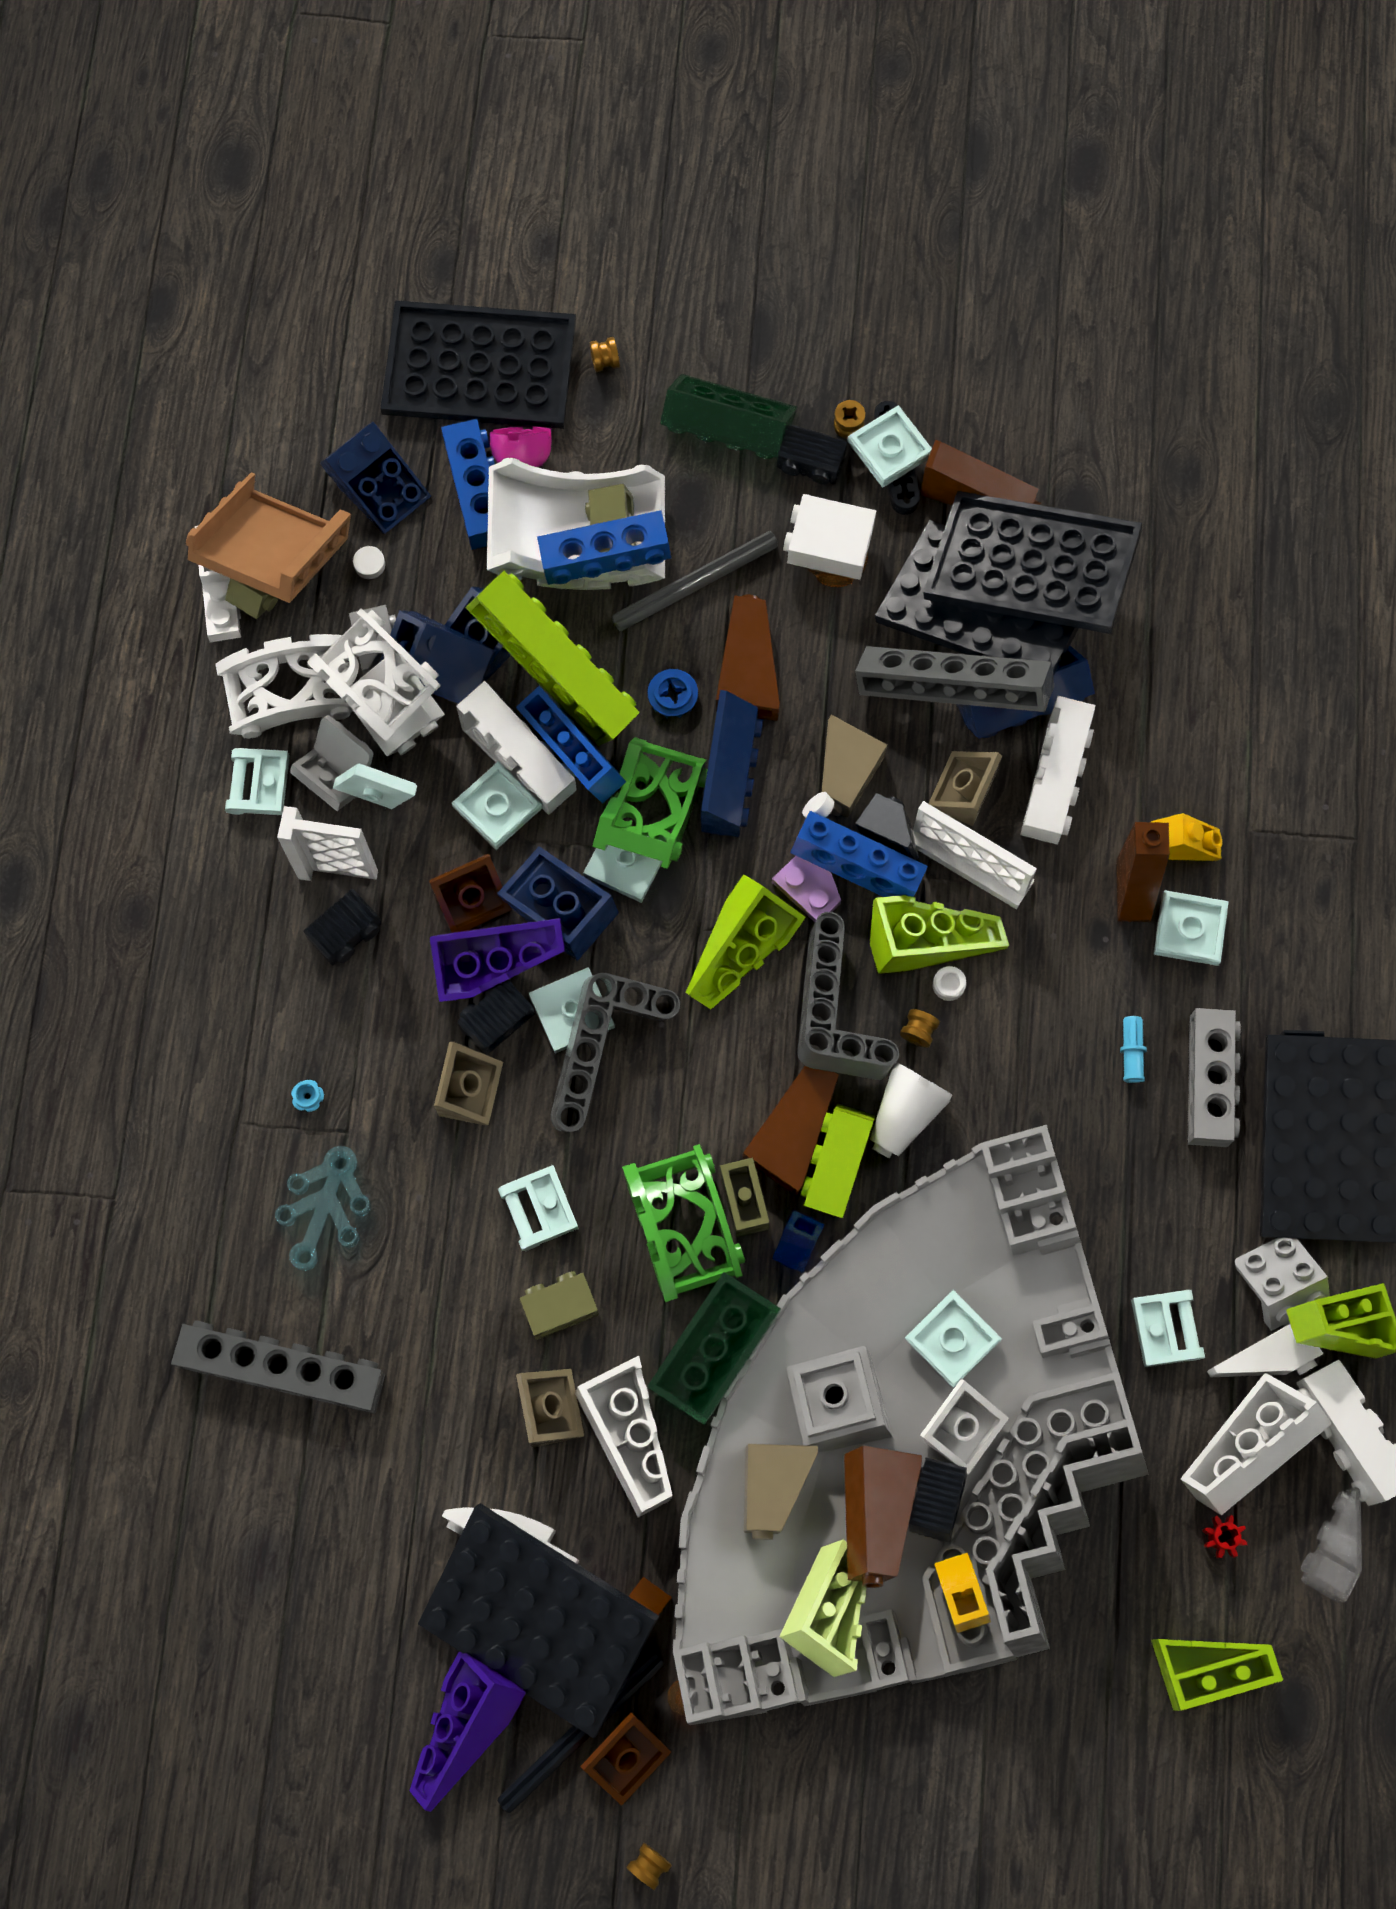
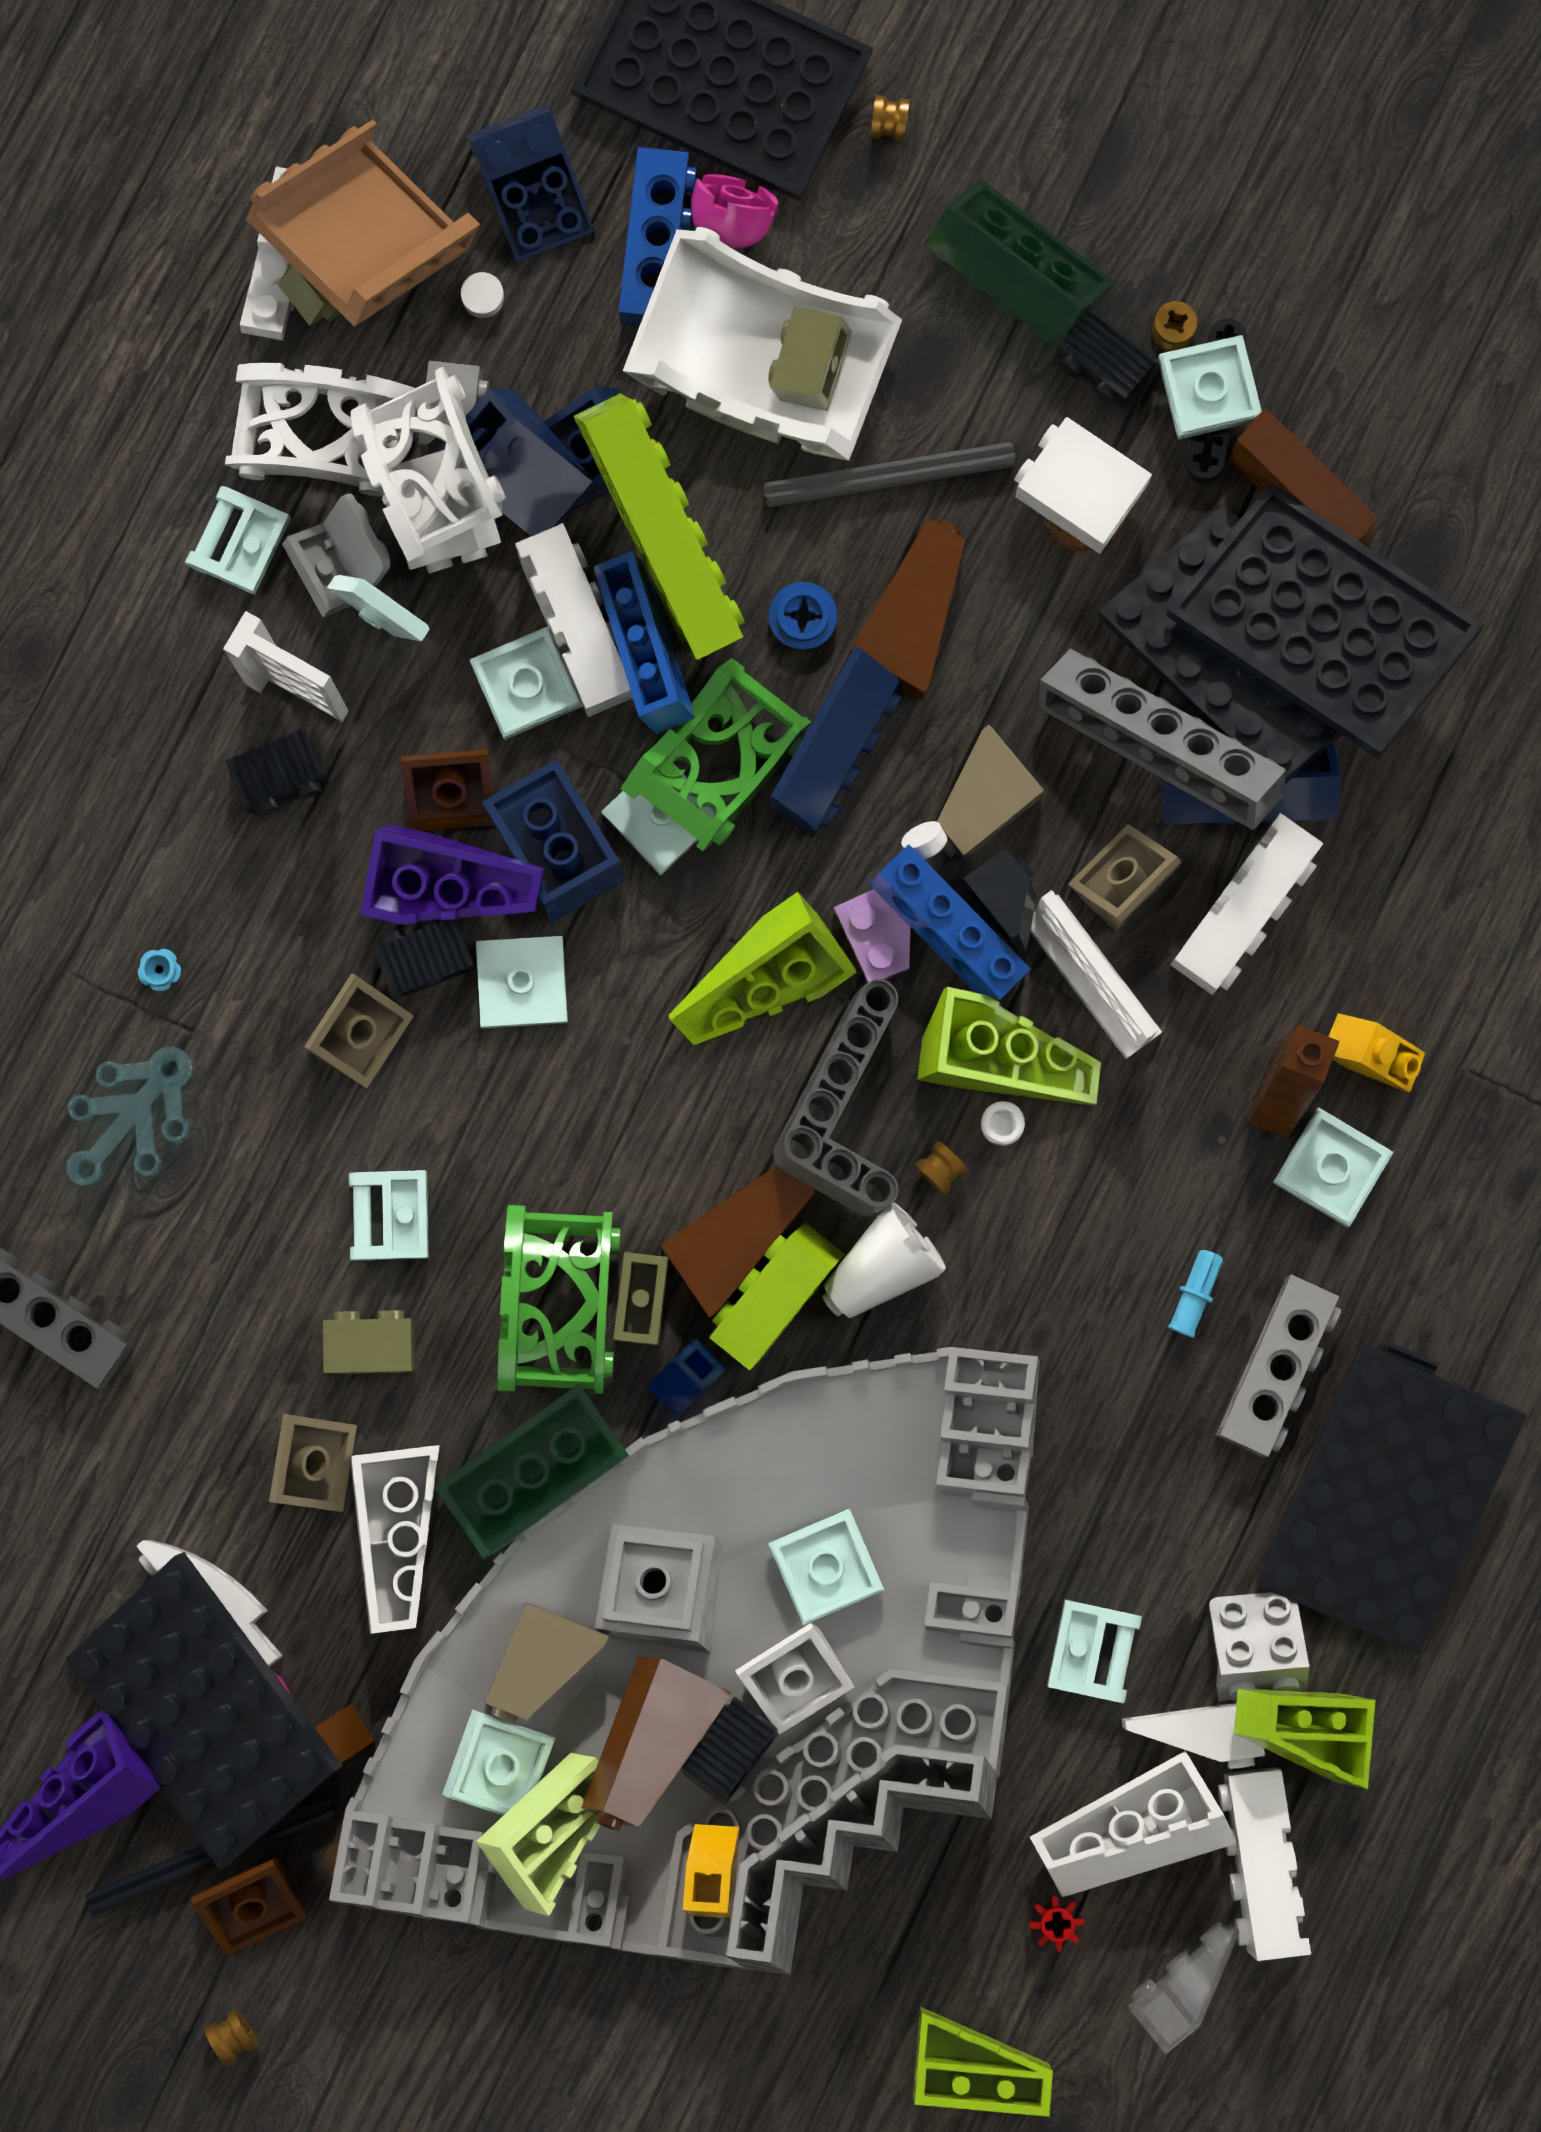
camera: 20 degrees right, 10 degrees up
blue brick [537,510,672,585] -> none
dark grey beam [550,973,680,1132] -> none
none -> light aqua plate [442,1709,555,1816]

